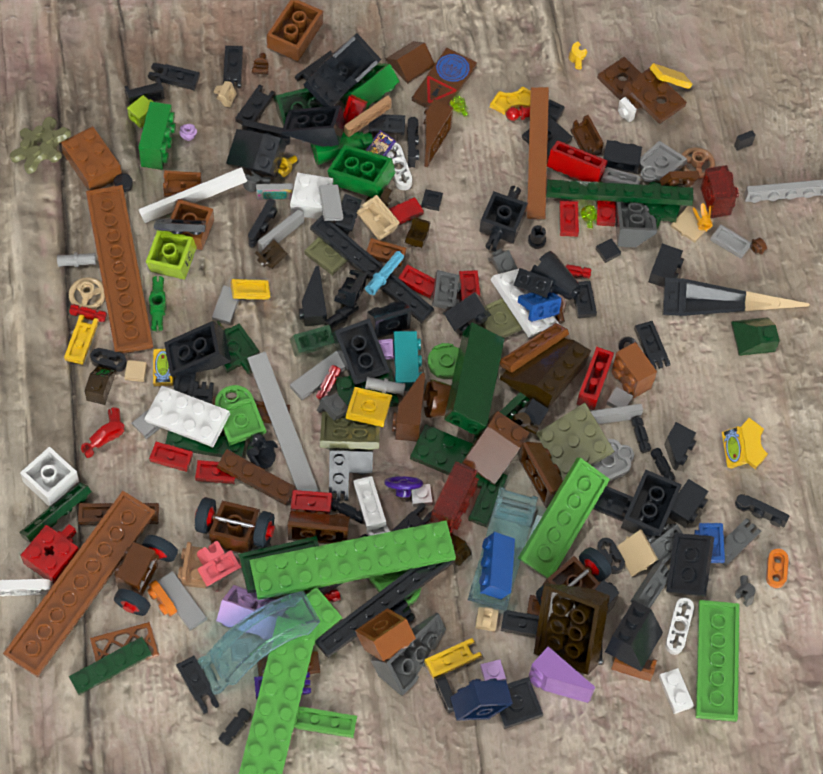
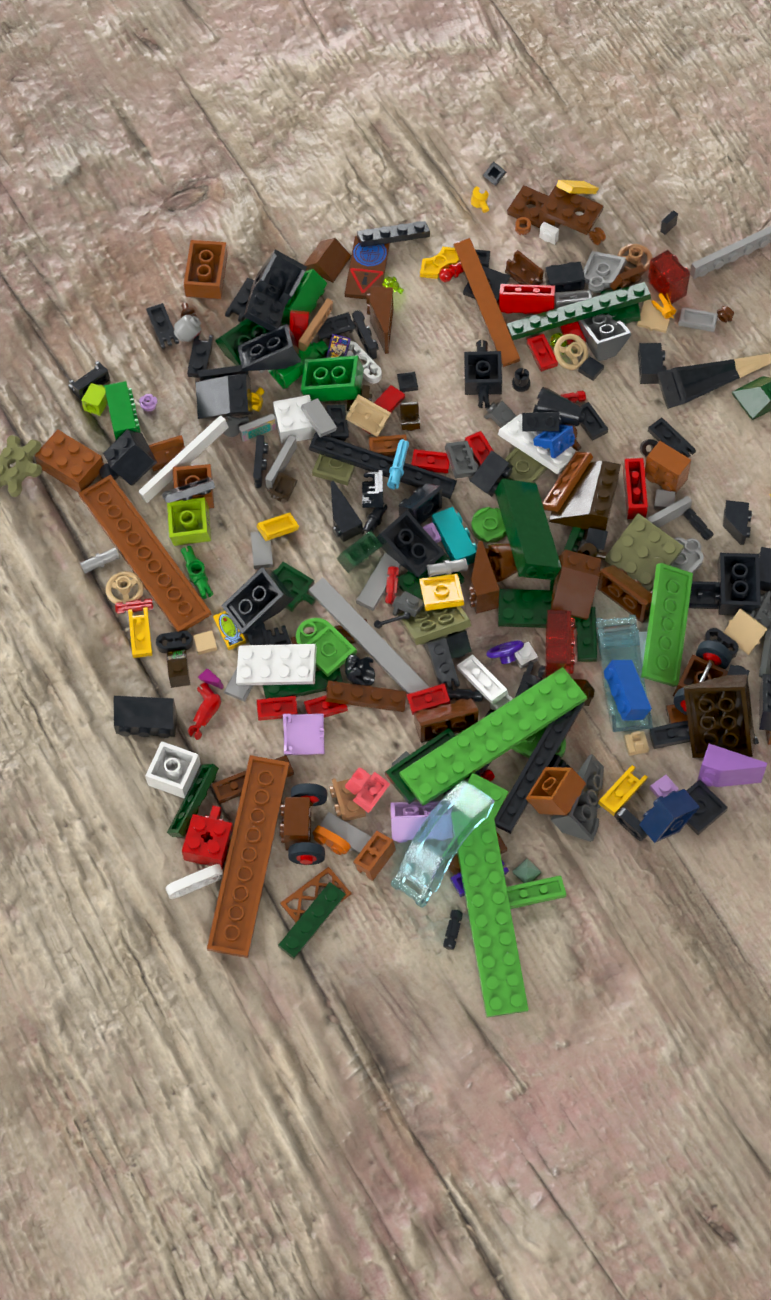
camera: 15 degrees left, 0 degrees up
black hinge [147,63,200,90] -> none
black hinge [176,655,219,714] -> none
brick [195,497,275,553] -> none
tan tile [214,81,237,107] -> none
black axle [651,448,676,481] -> none
none -> black slope [103,429,157,486]
none -> black slope [113,696,178,738]
none -> light grey head [174,315,201,342]
none -> magenta slope [198,668,224,689]
none -> lavender piece [283,714,325,756]
none -> dark orange hinge [353,831,396,881]
none -> black plate [357,221,430,247]
none -> black hinge [374,612,411,629]
none -> black slope [483,162,507,186]
none -> sand green slope [512,858,541,883]
none -> dark orange bush [515,217,531,235]
none -> tan piece [554,334,588,370]
none -> dark orange bush [589,227,606,245]

